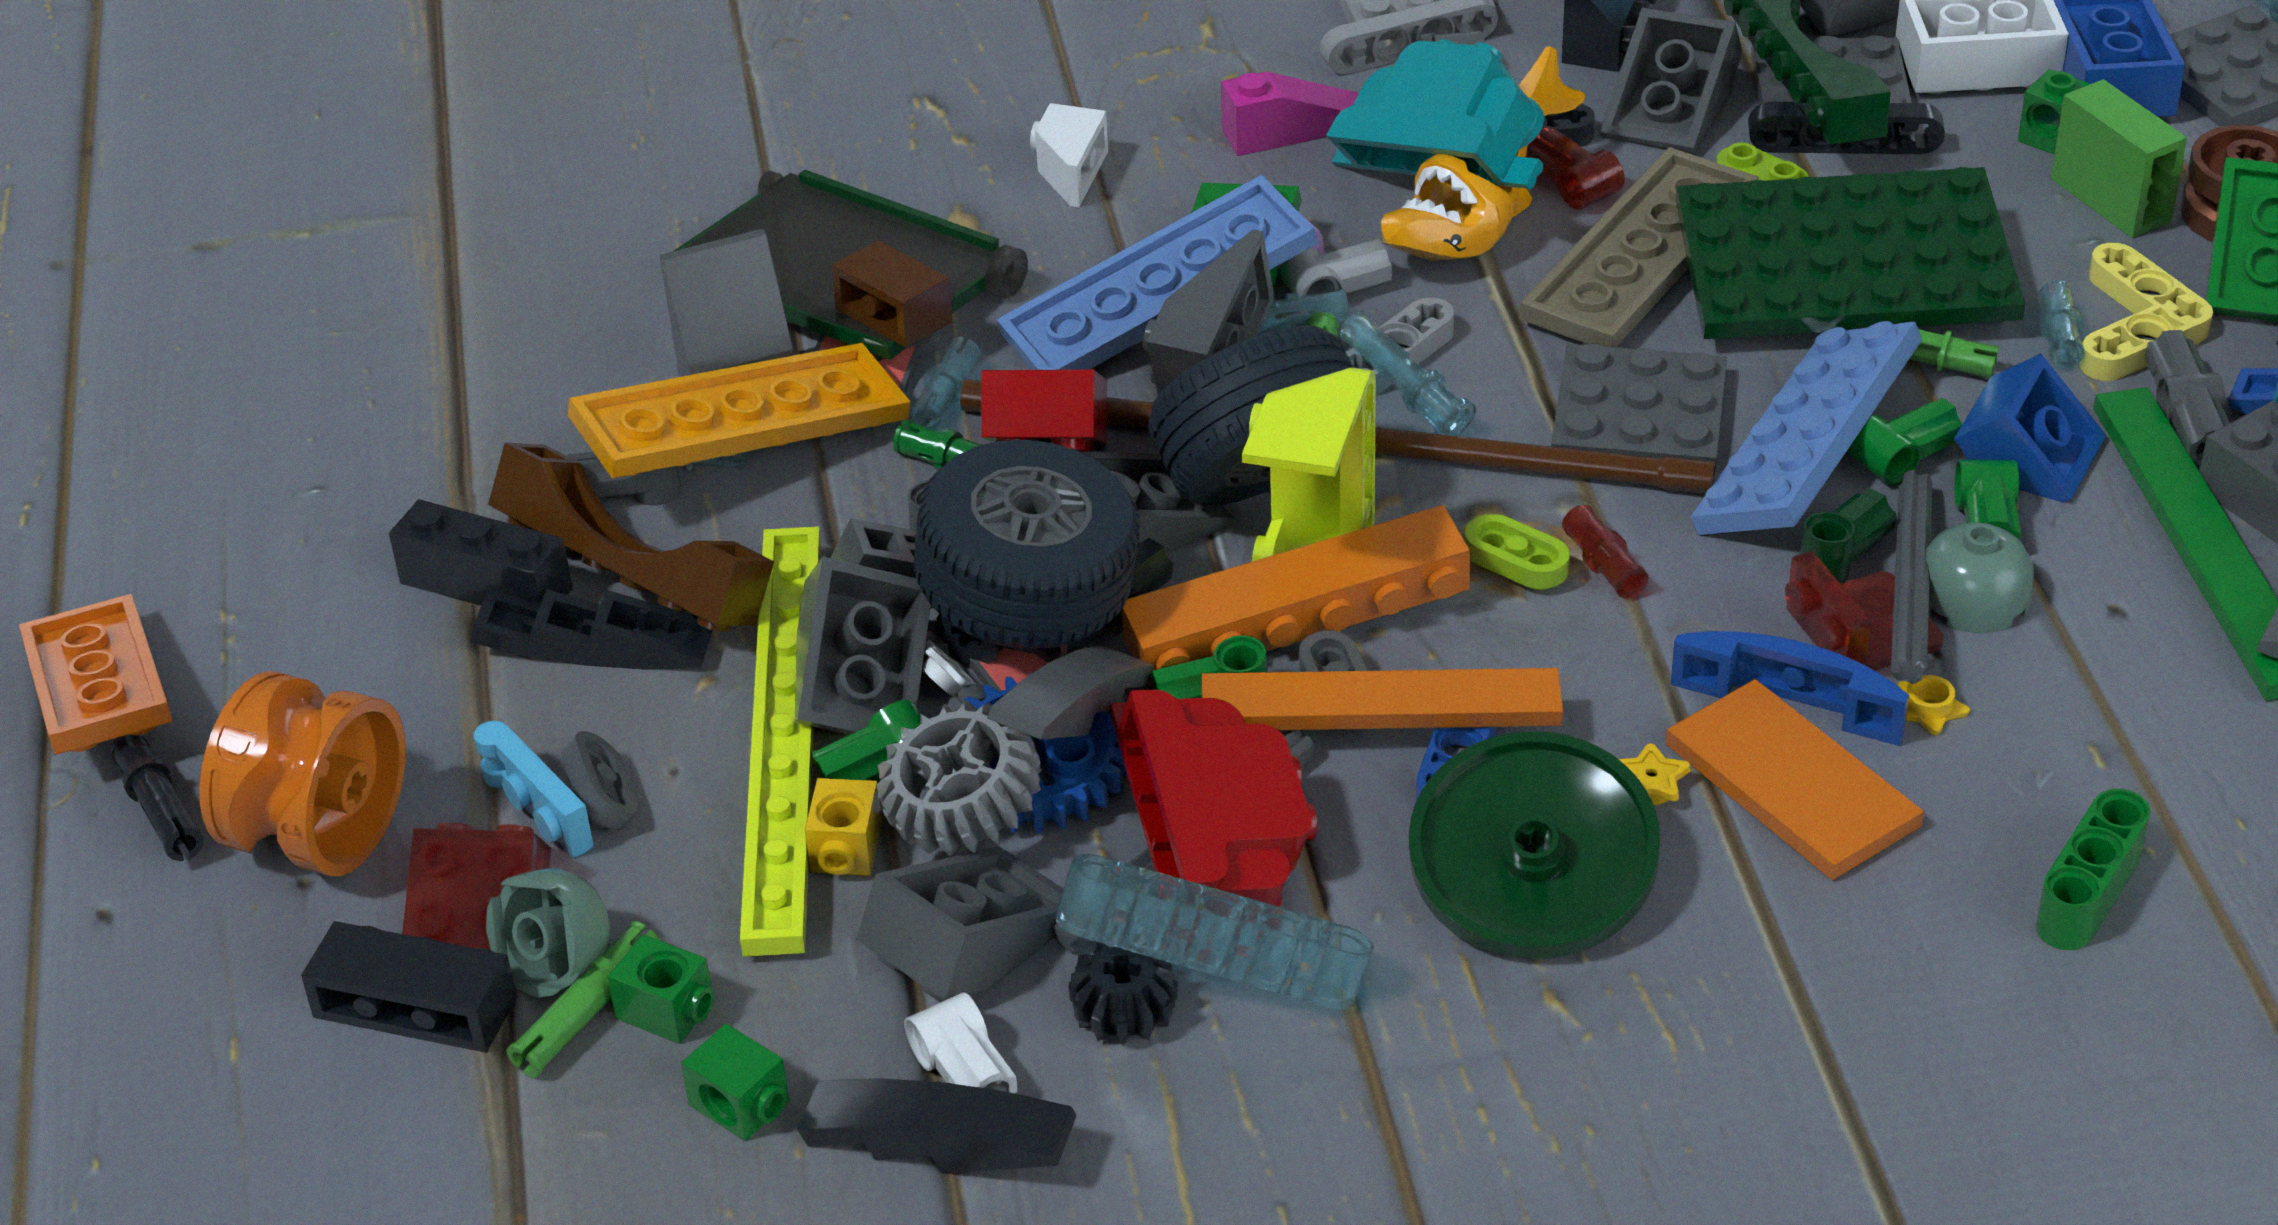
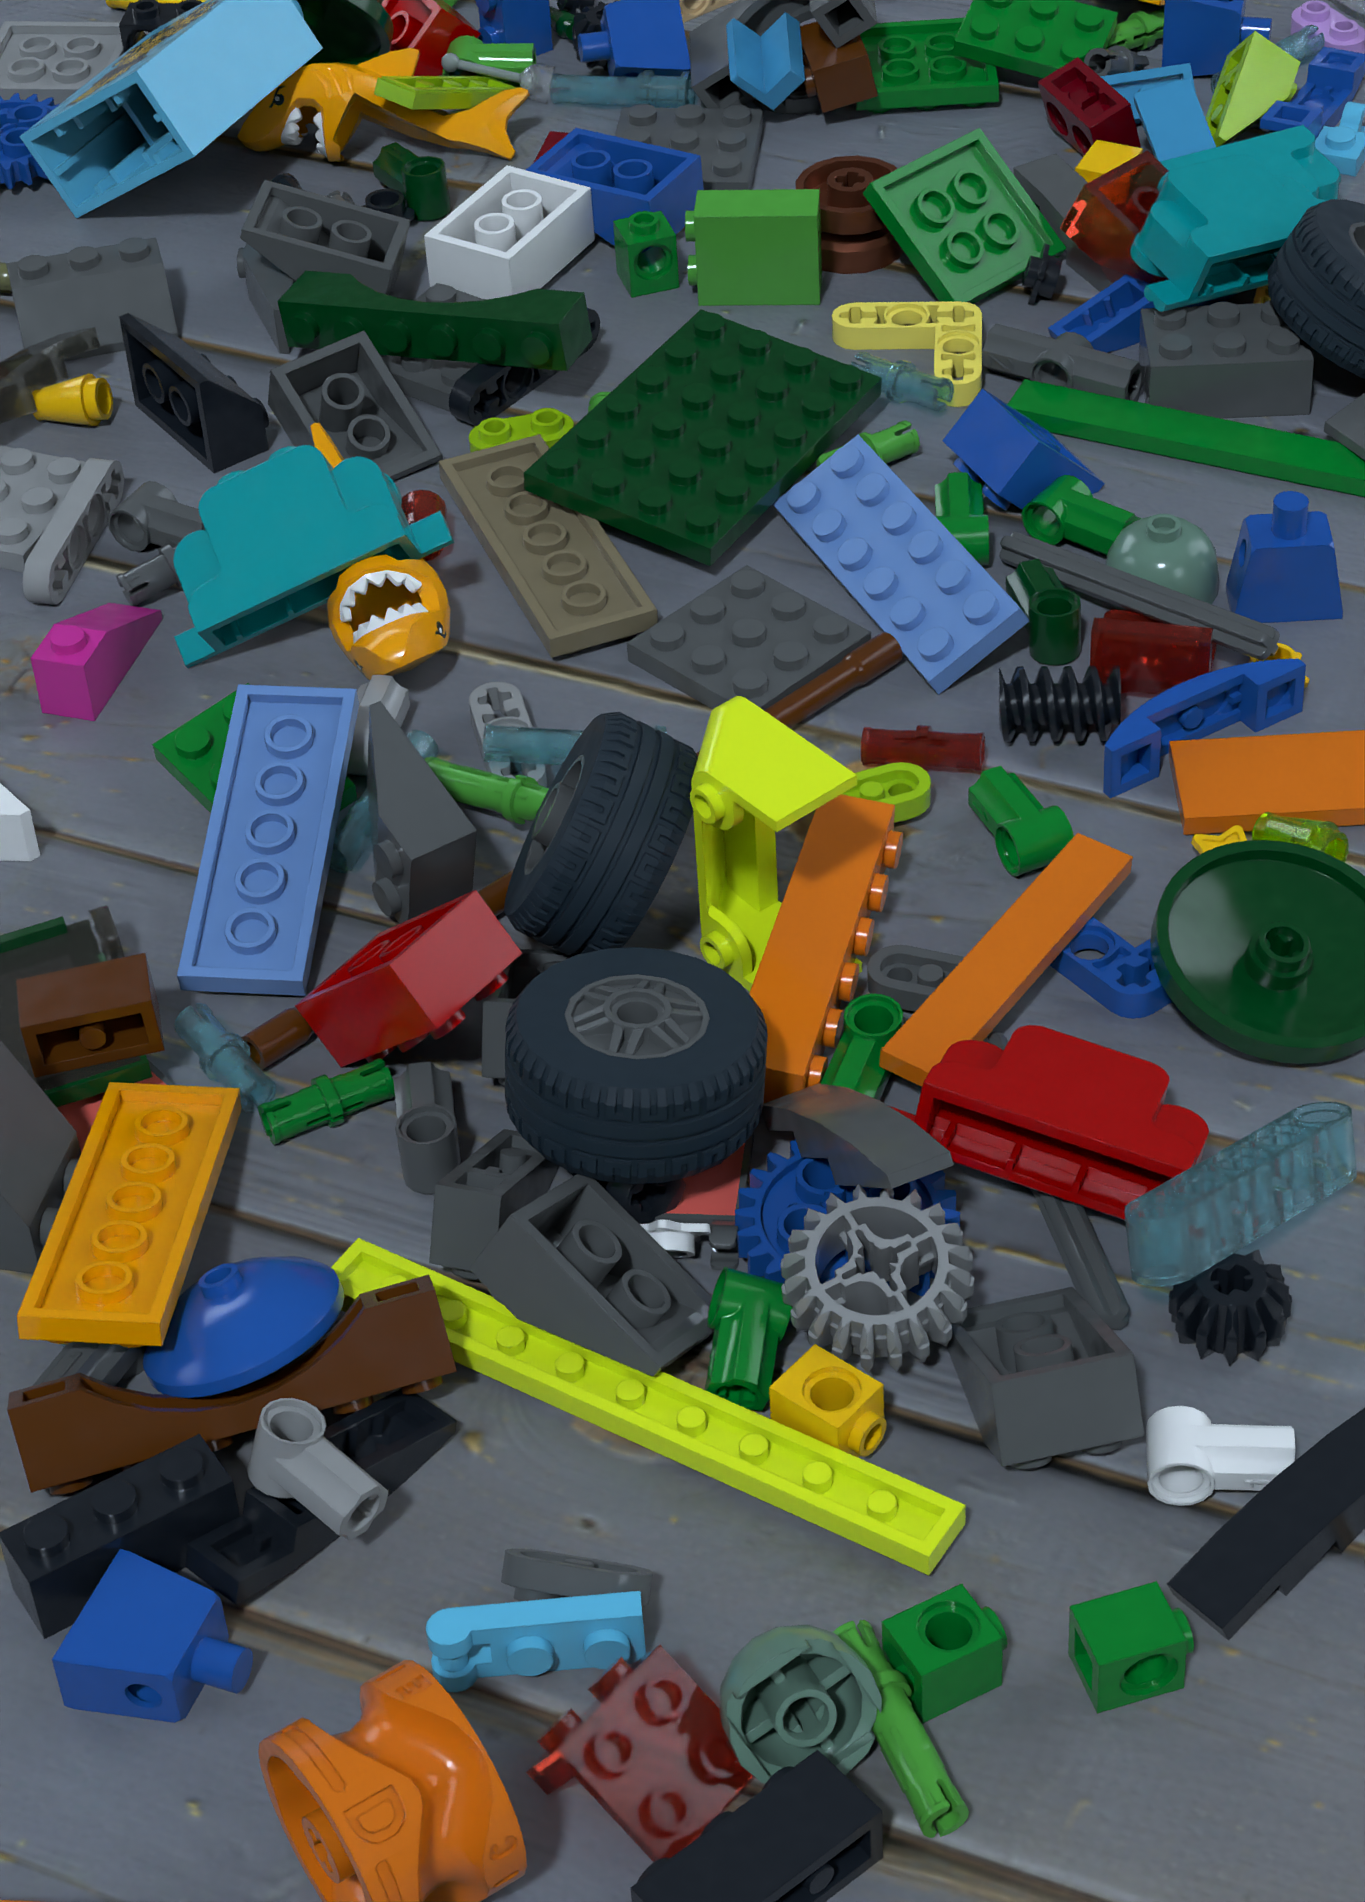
camera: 55 degrees left, 0 degrees up
none -> blue torso [52,1549,253,1723]
none -> blue dish [143,1256,345,1398]
none -> light grey piece [247,1398,389,1541]
none -> green piece [968,766,1074,876]
none -> black piece [999,666,1121,742]
none -> blue torso [1226,491,1343,623]
none -> clear neon green cone [1252,812,1349,862]

